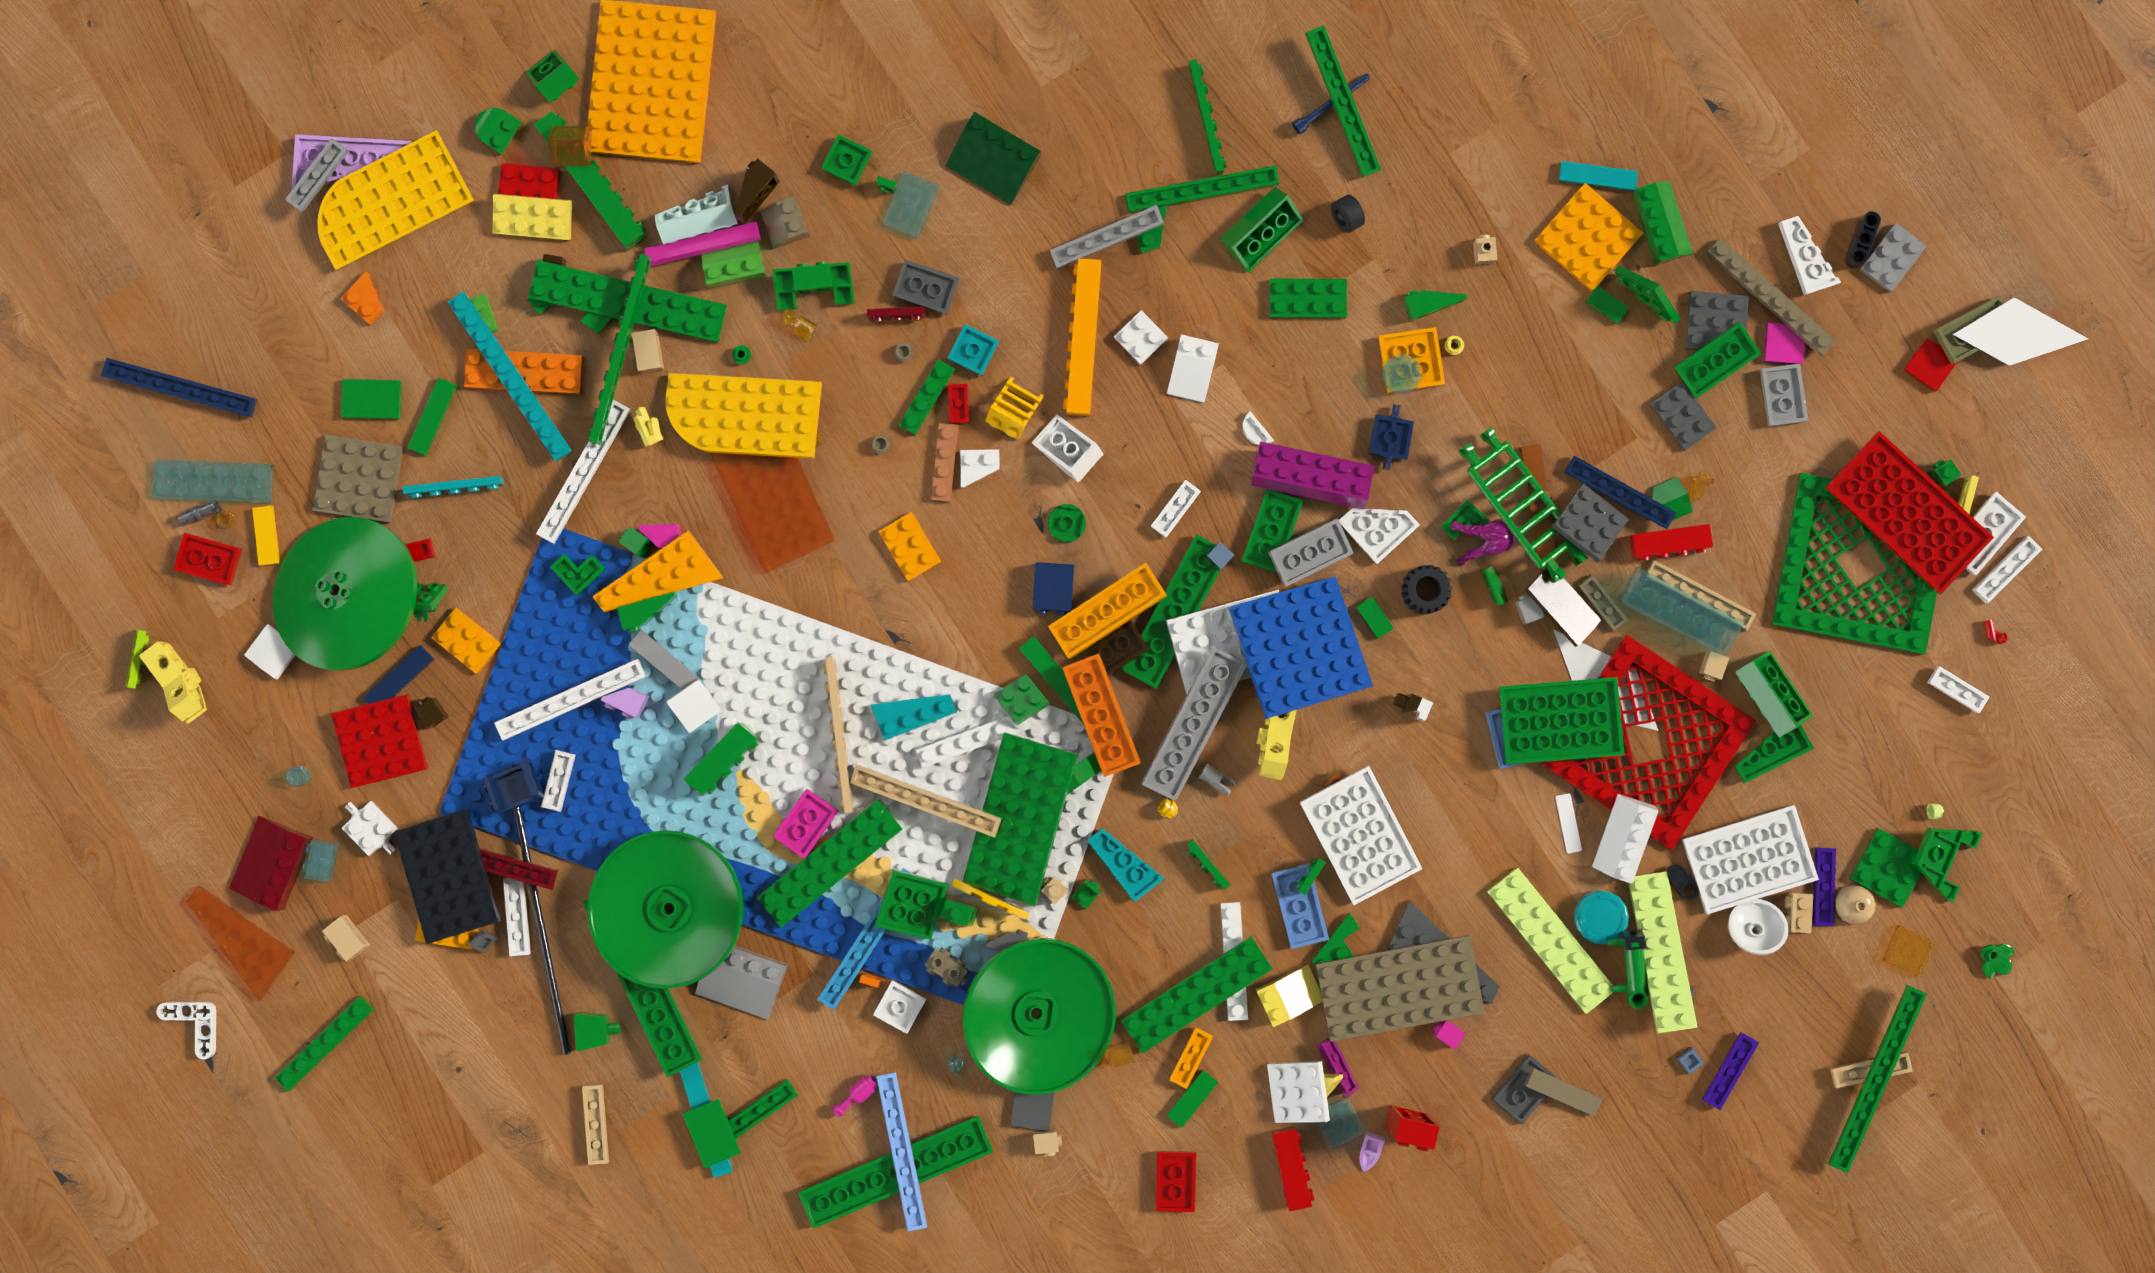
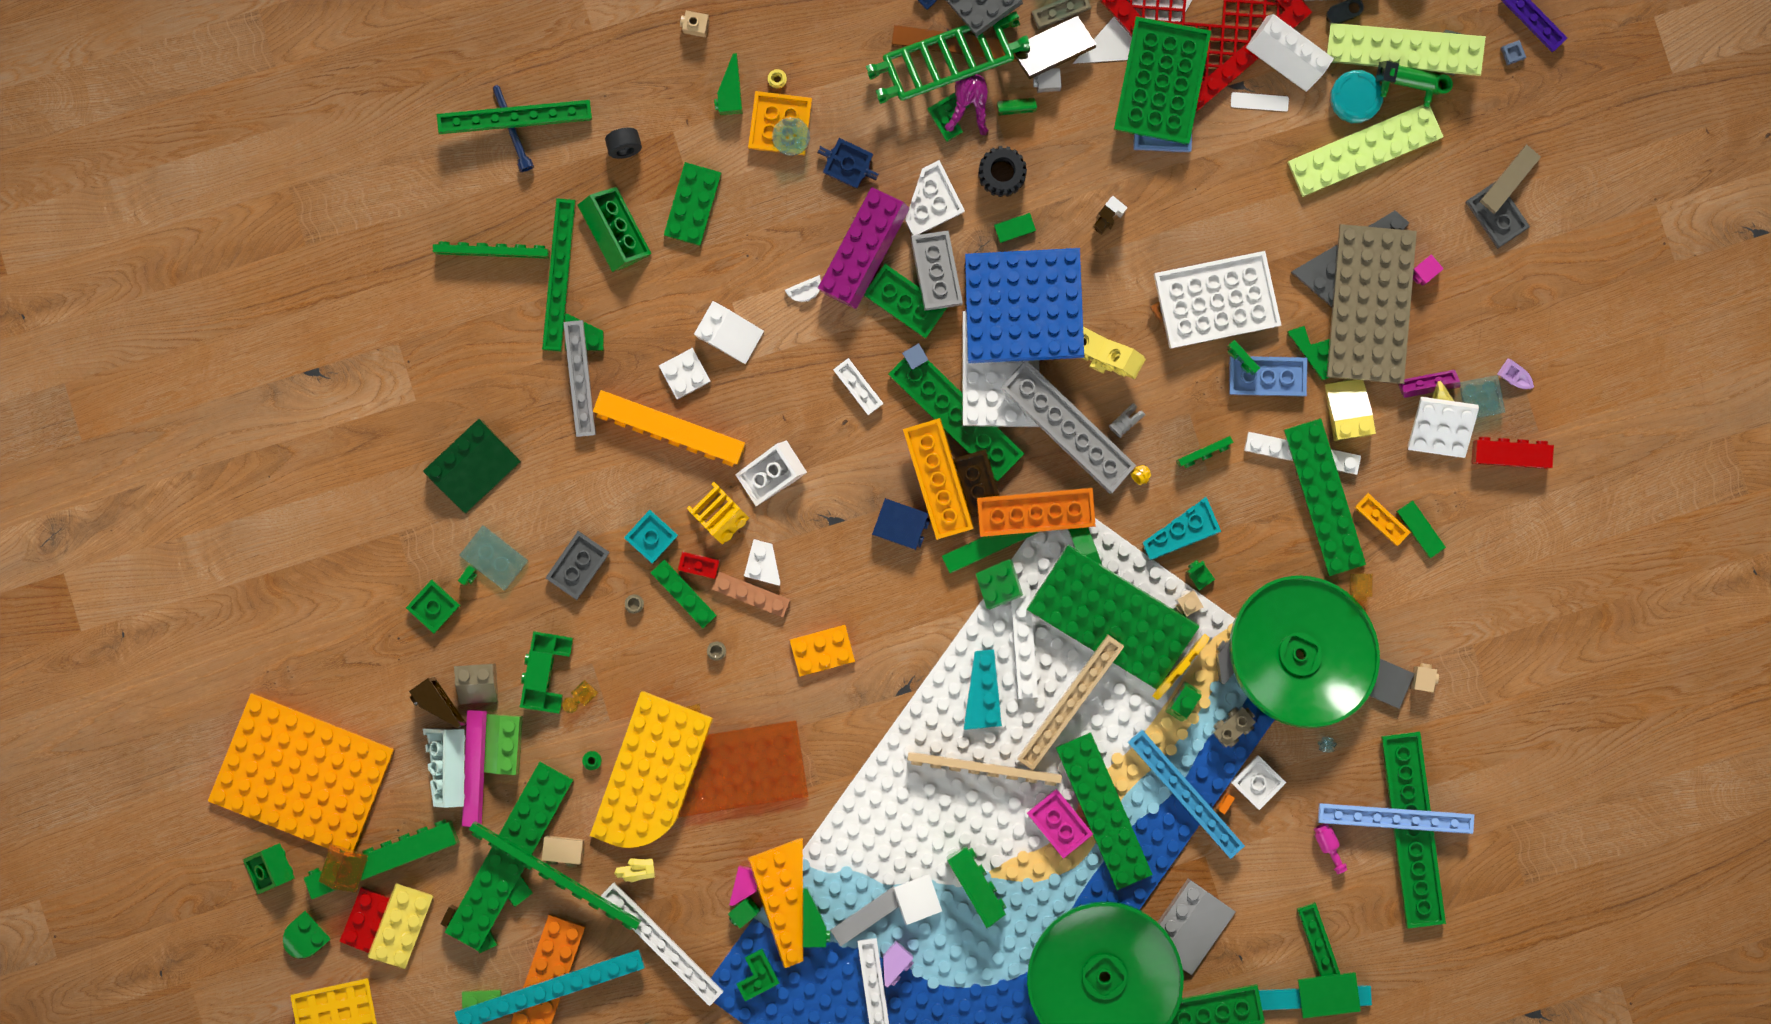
camera: 75 degrees left, 0 degrees up
dark red plate [867,306,926,323] -> none
green plate [874,869,948,940] -> none
green tile [1048,504,1086,543] -> none
red plate [1156,1151,1196,1212] -> none
red brick [1385,1105,1440,1152] -> none

